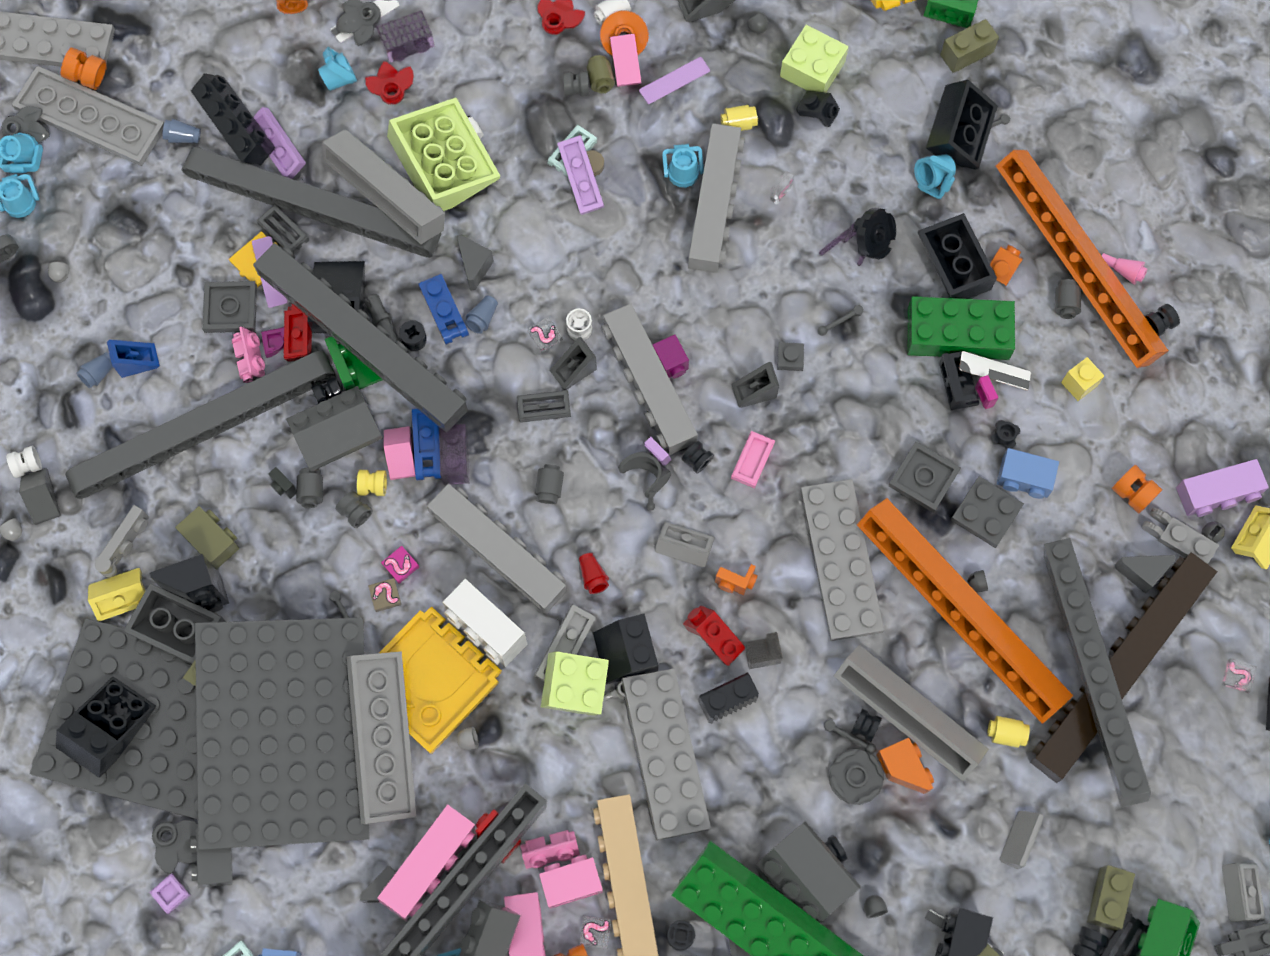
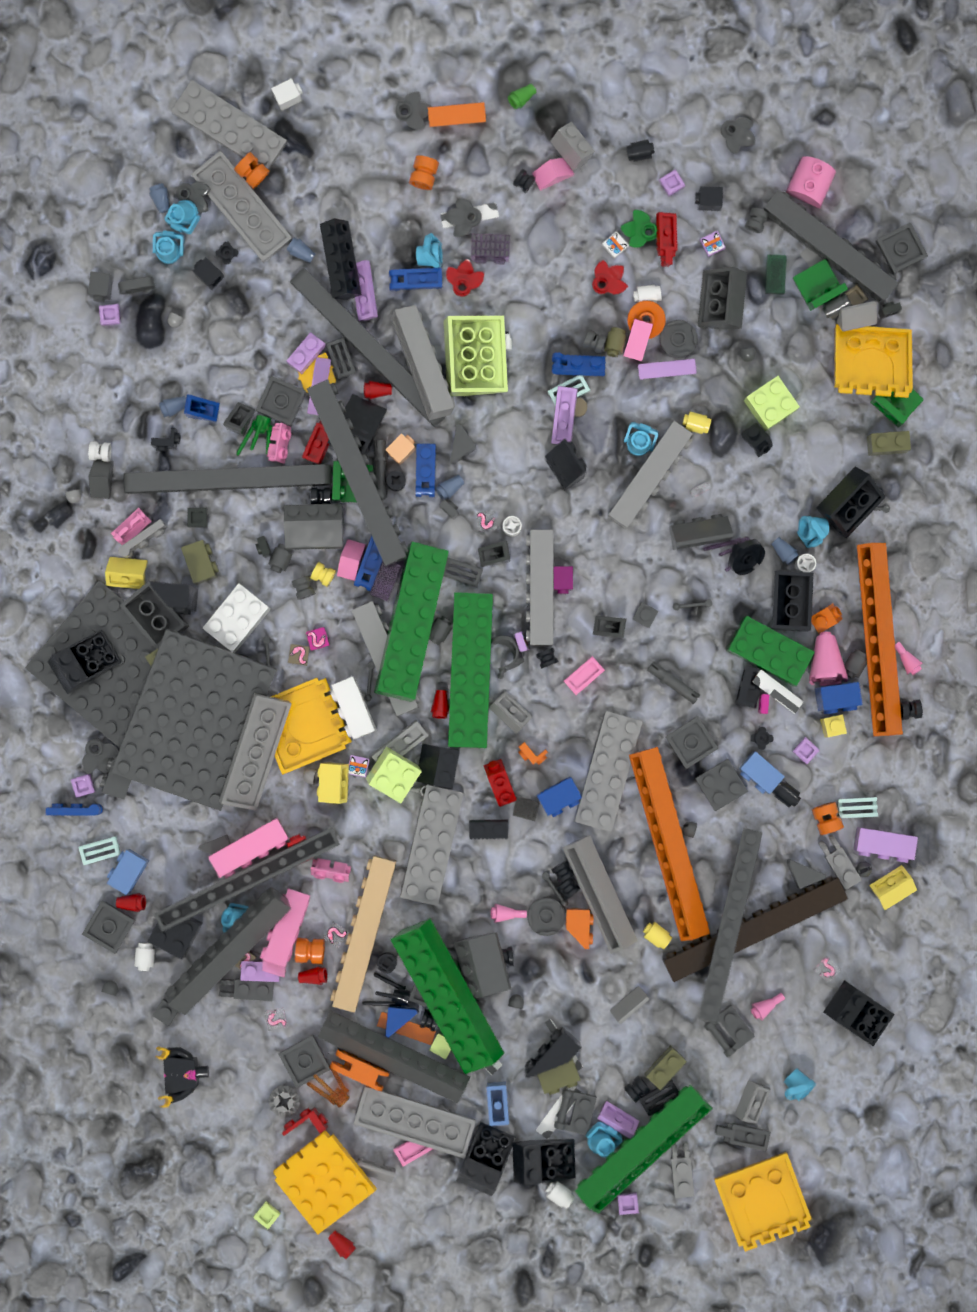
camera: 30 degrees right, 15 degrees up
magenta tile [261,327,284,358] -> none
bright pink brick [539,855,603,909] -> none
none -> blue plate [46,803,104,816]
none -> bright pink hinge [111,508,152,545]
none -> black bracket [151,428,181,452]
none -> pearl dark grey plate [187,508,208,528]
none -> black brick [193,257,224,290]
none -> white brick [203,583,271,653]
none -> black plate [216,242,239,265]
none -> dark grey slope [223,402,256,436]
none -> green plant [236,415,273,455]
none -> lavender plate [286,332,326,374]
none -> light yellow brick [317,762,349,804]
none -> tile [349,755,370,778]
none -> red cone [364,381,392,400]
none -> dark grey hinge [364,662,375,702]
none -> green brick [374,541,449,702]
none -> light nougat brick [386,433,416,465]
none -> blue plate [389,268,442,291]
none -> dark grey plate [439,499,459,520]
none -> green brick [448,592,493,748]
none -> bright pink cone [491,904,527,923]
none -> blue brick [536,777,582,817]
none -> black slope [544,438,587,491]
none -> black wheel [551,860,574,883]
none -> blue plate [552,352,605,376]
none -> dark grey pin [647,661,700,704]
none -> dark grey tile [660,320,698,358]
none -> dark grey slope [669,514,734,550]
none -> dark grey plate [704,1005,755,1057]
none -> bright pink cone [751,993,785,1021]
none -> sand blue cone [771,537,799,565]
none -> black brick [772,781,801,808]
none -> lavender tile [792,737,820,764]
none -> white wheel [794,554,816,572]
none -> bright pink cone [809,632,848,686]
none -> blue brick [814,682,863,714]
none -> light aqua tile [837,797,878,818]

